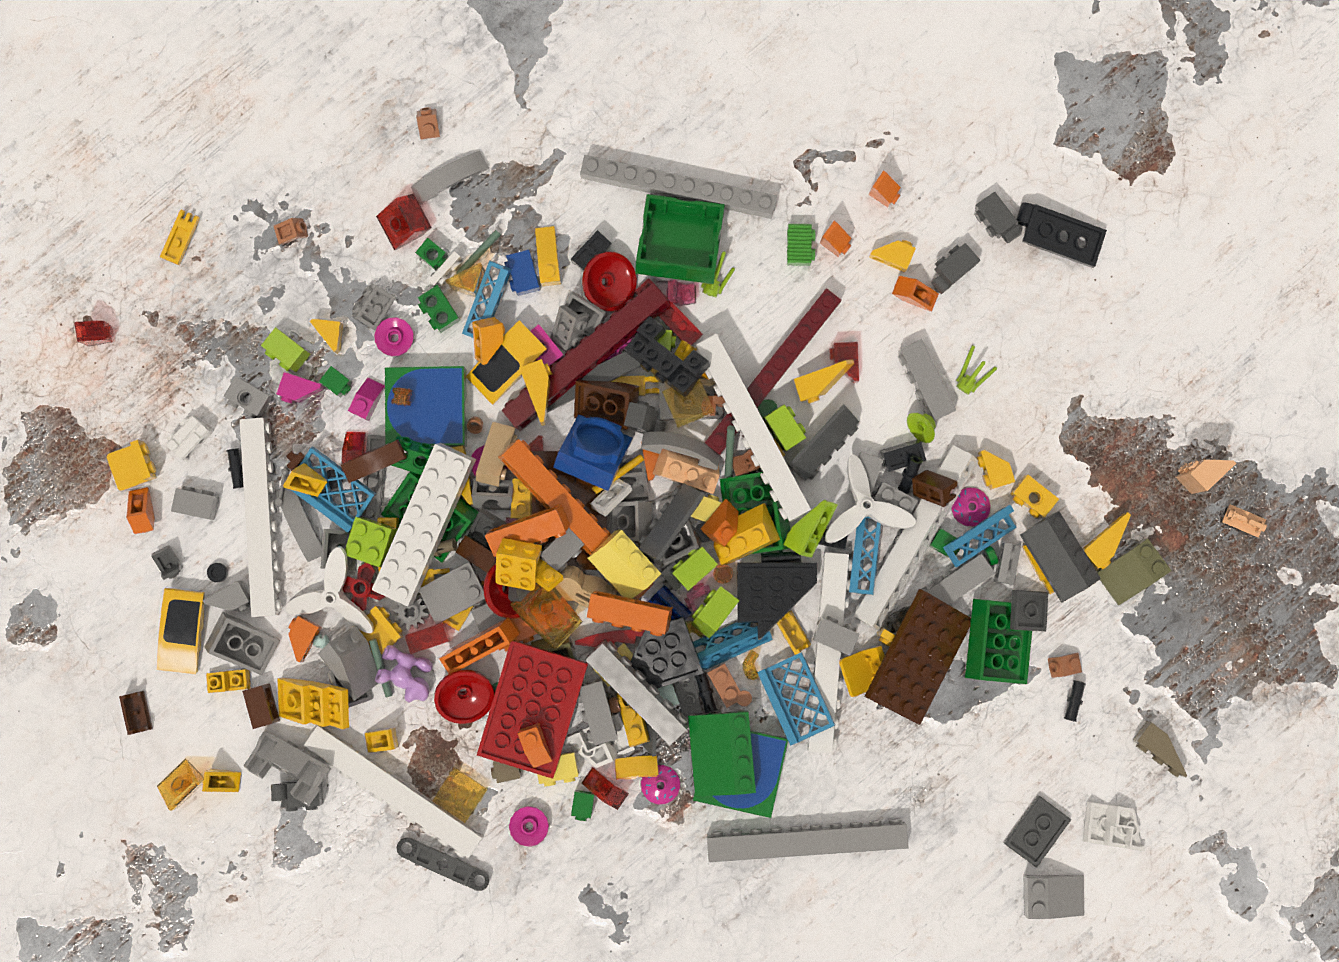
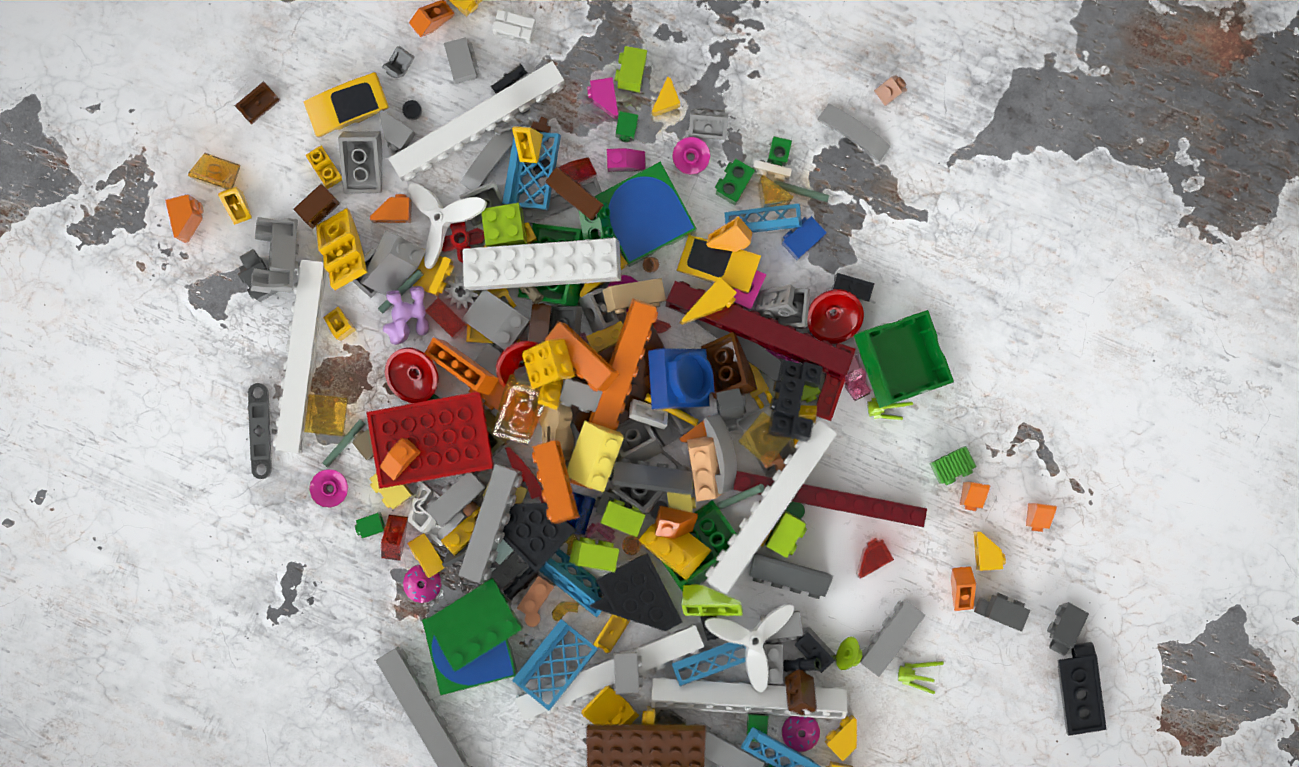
camera: 55 degrees right, 0 degrees up
light grey brick [224,376,273,418] -> none
nougat bracket [273,218,308,245] -> none
light aqua hinge [313,634,330,649] -> none
clear red slope [376,193,432,250] -> none
clear orange wheel [391,388,413,406] -> none
yellow slope [535,226,561,287] -> none
light grey brick [580,155,777,219] -> none
nougat bracket [733,449,760,476] -> none
black pin [761,550,801,563] -> none
yellow slope [794,360,854,404] -> none
none -> orange slope [165,194,204,243]
none -> sand green bar [322,419,366,467]

